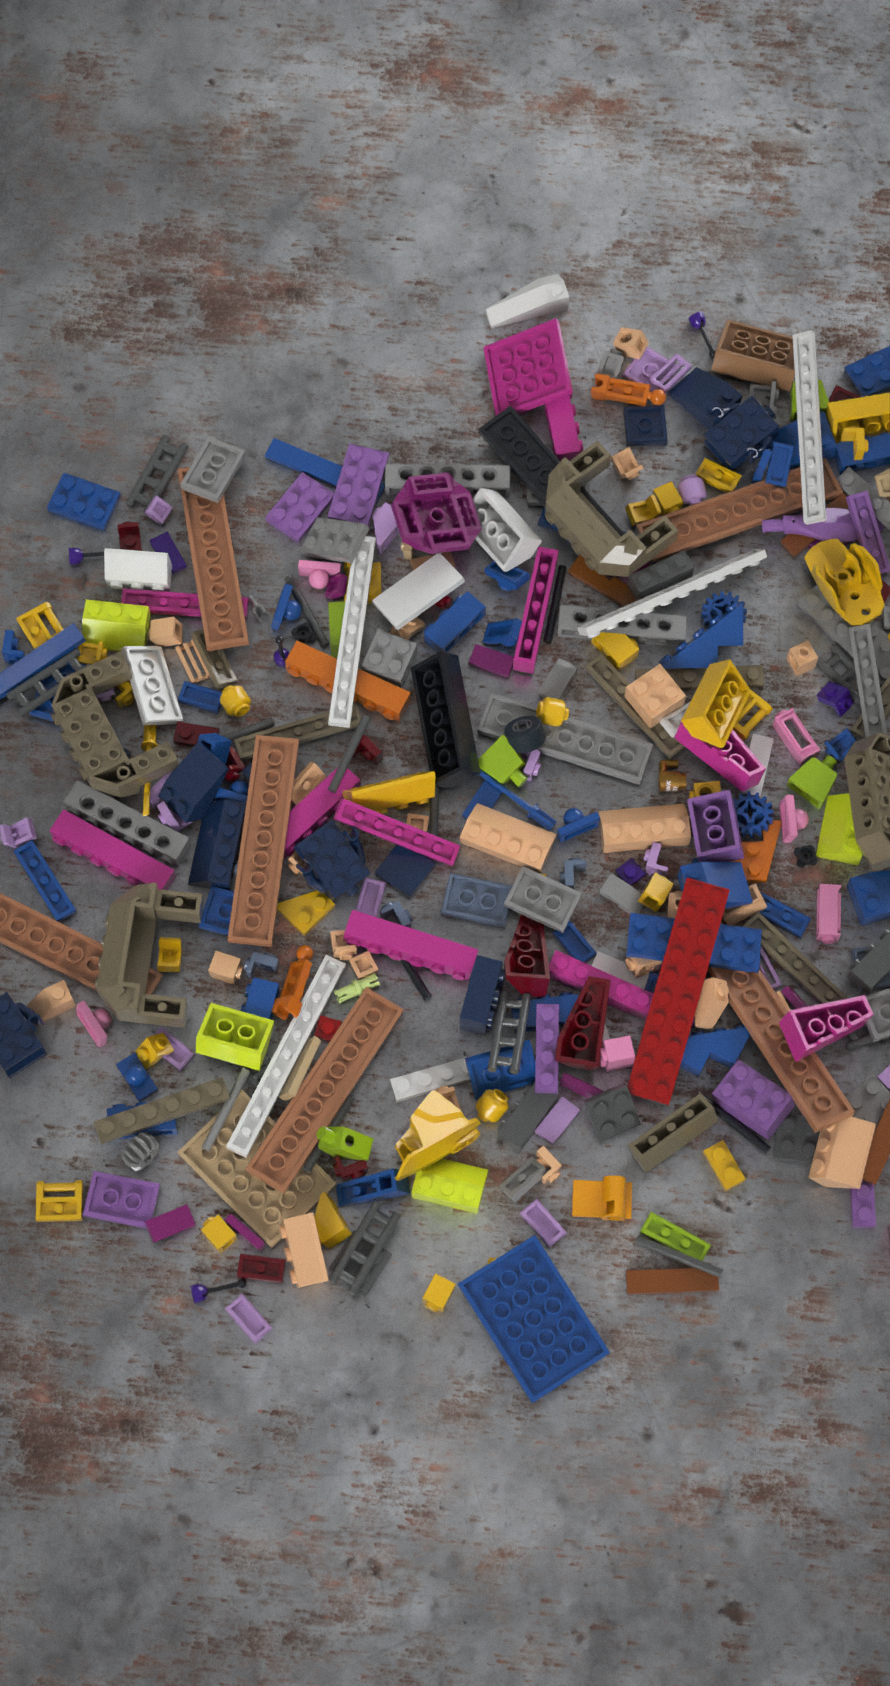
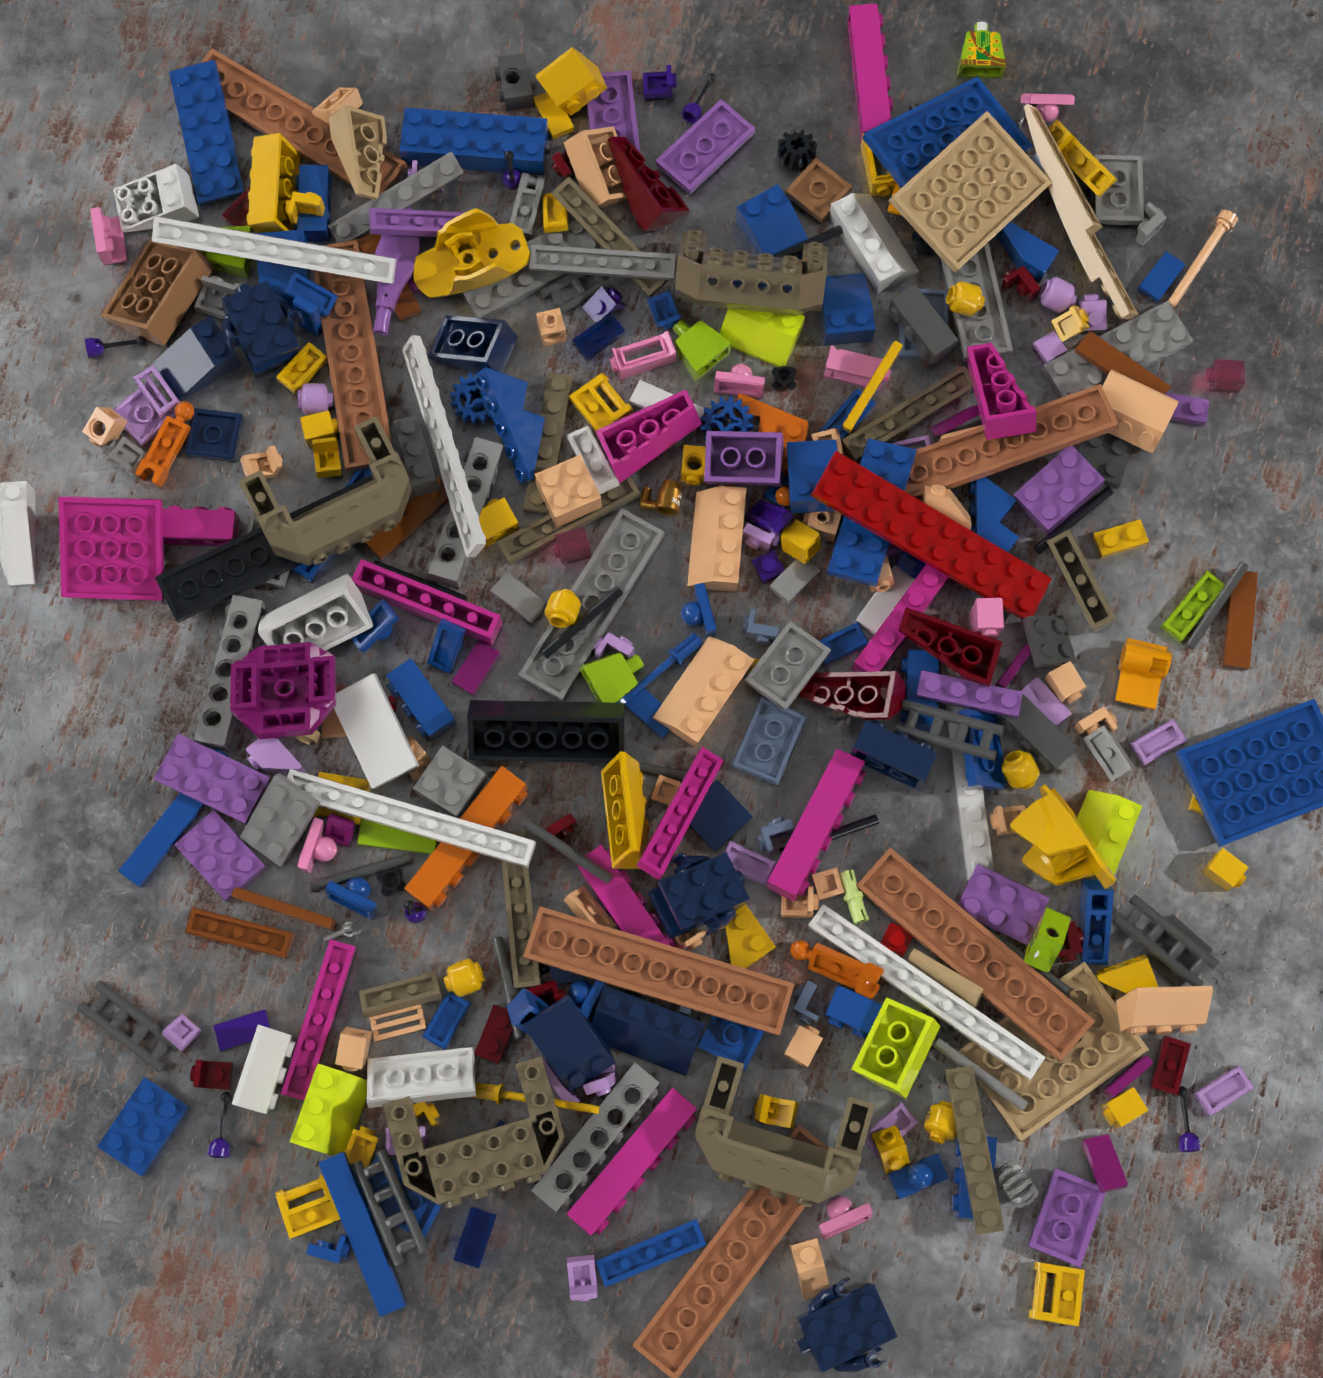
camera: 80 degrees left, 5 degrees up
nougat plate [178,467,249,651] -> none
light grey plate [180,436,246,503] -> none
black wheel [504,716,546,753] -> none
yellow slope [681,659,751,748] -> none
none -> bright pink bracket [90,207,128,265]
none -> white slope [113,164,199,233]
none -> dark orange tile [184,907,294,959]
none -> dark orange tile [231,887,337,932]
none -> dark blue slope [428,315,518,374]
none -> clear blue plate [453,1206,497,1269]
none -> black bar [541,586,623,659]
none -> clear pink brick [552,527,591,565]
none -> clear blue plate [572,312,626,362]
none -> dark purple tile [744,499,793,534]
none -> yellow tile [842,341,903,433]
none -> yellow head [924,1101,957,1144]
none -> medium lavender plate [958,863,1050,945]
none -> light nougat brick [1044,661,1086,704]

